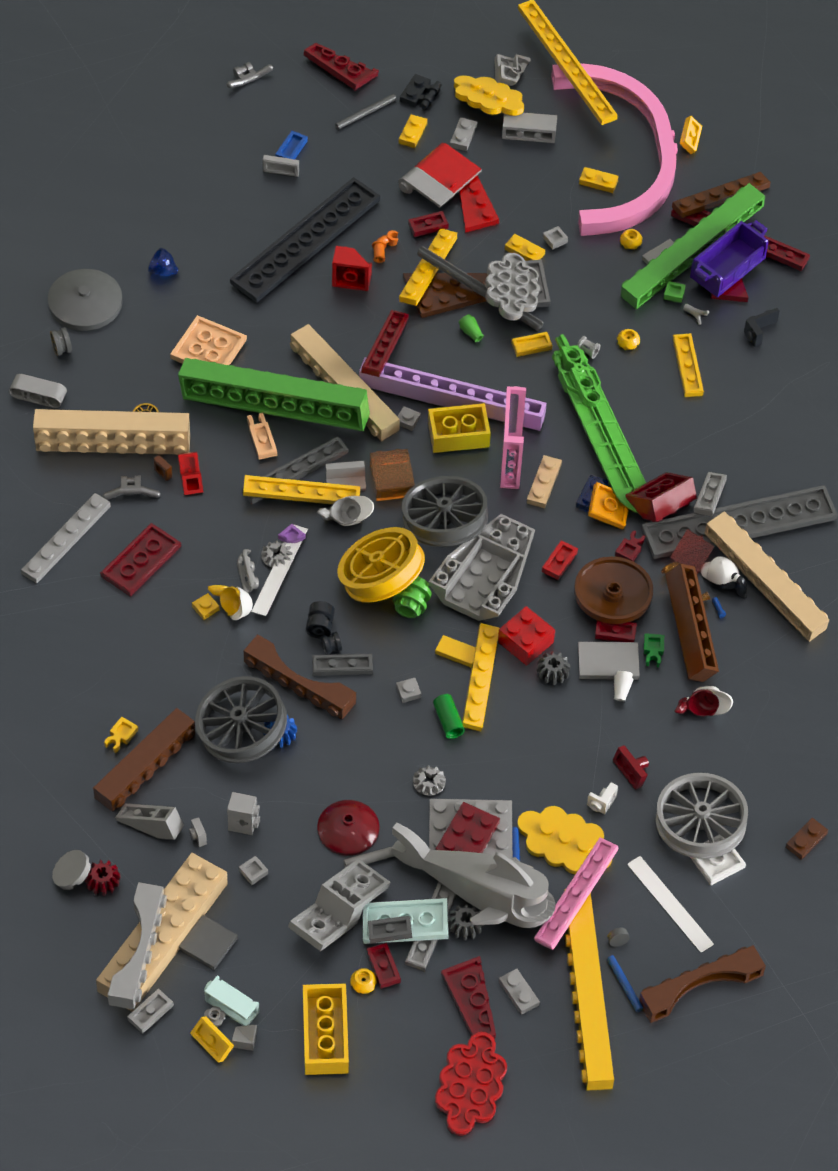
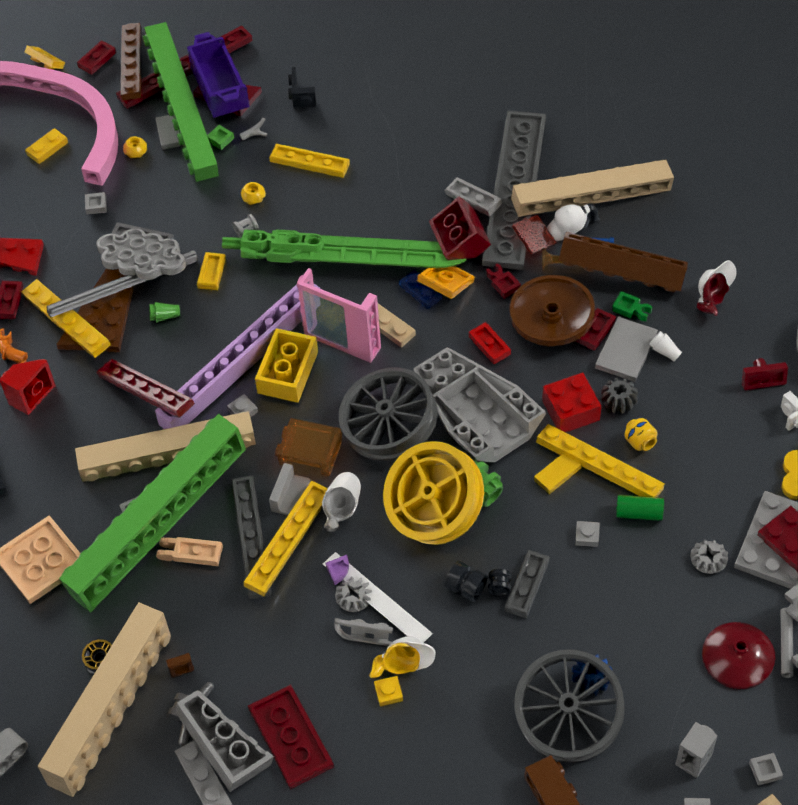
camera: 60 degrees left, 0 degrees up
red slope [178,451,203,495] -> none
reddish brown arch [243,634,356,720] -> none
yellow plate [504,234,545,261] -> none
none -> dark red plate [77,40,117,75]
none -> light grey wedge [175,690,274,792]
none -> yellow head [624,418,658,451]

